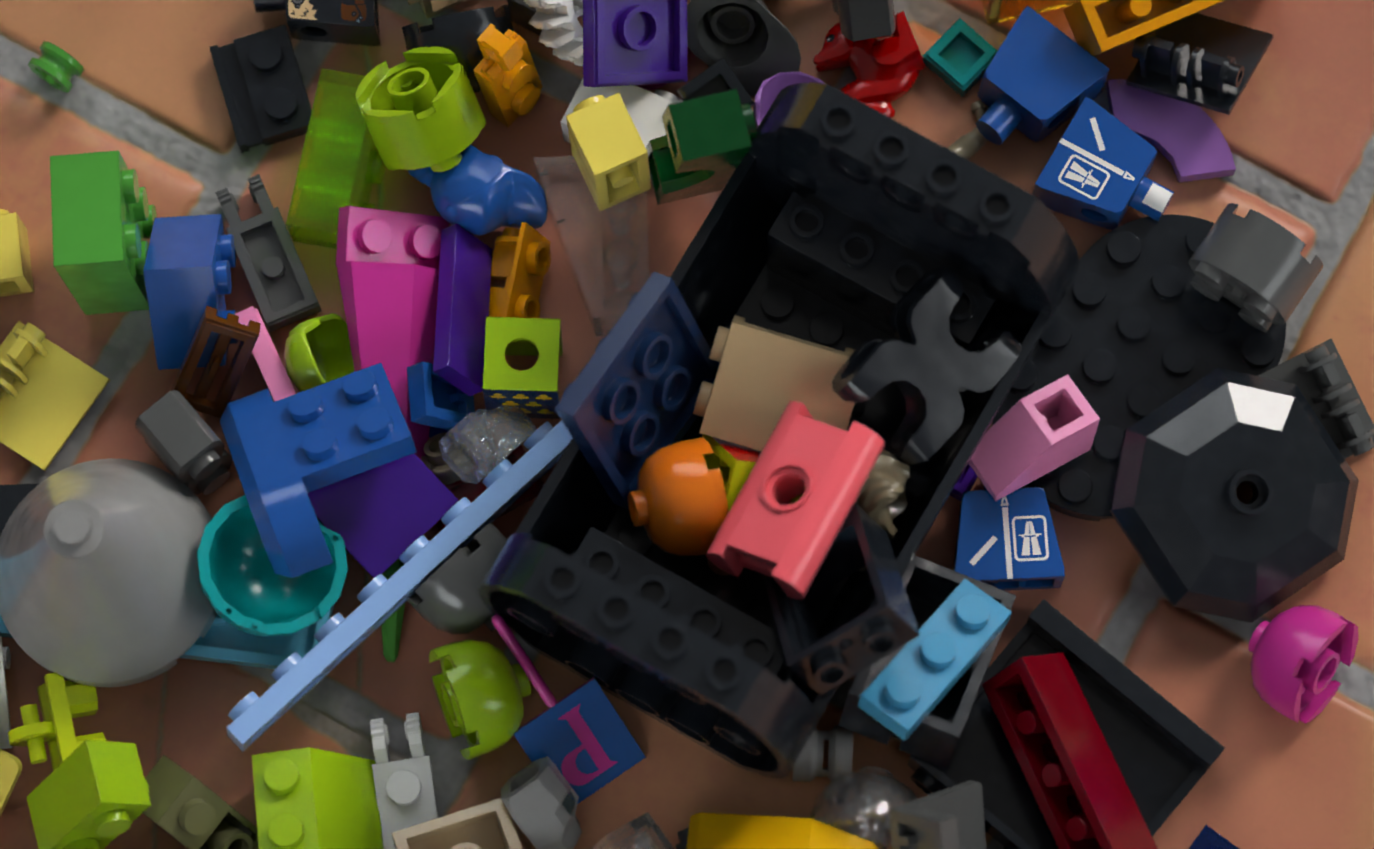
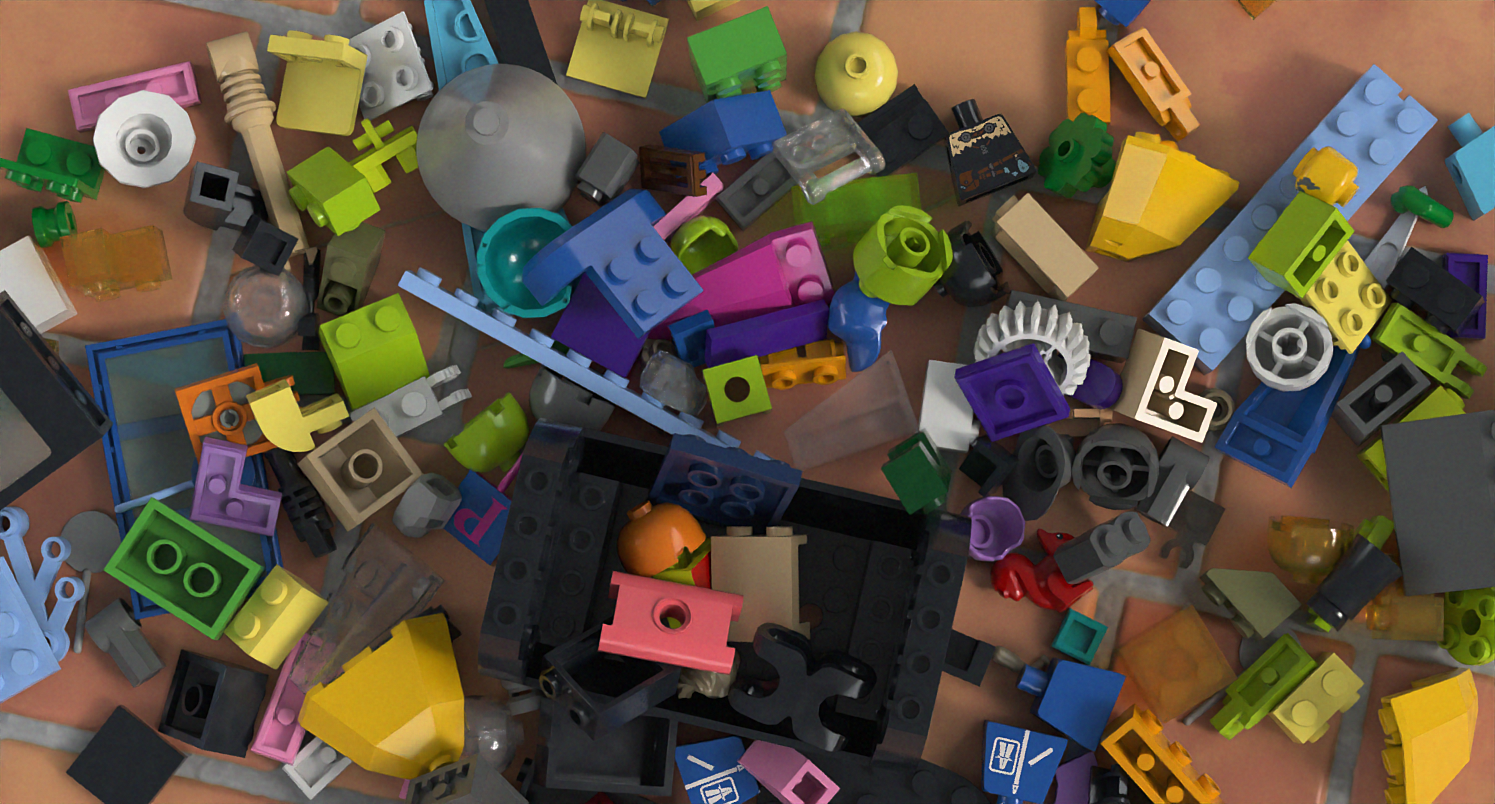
camera: 75 degrees right, 10 degrees up
light orange hinge [473,23,543,128] -> none
light yellow brick [566,92,651,211] -> none
dark azure plate [858,578,1012,741] -> none
none -> clear plate [773,108,885,205]
none -> light yellow cylinder [814,31,898,118]

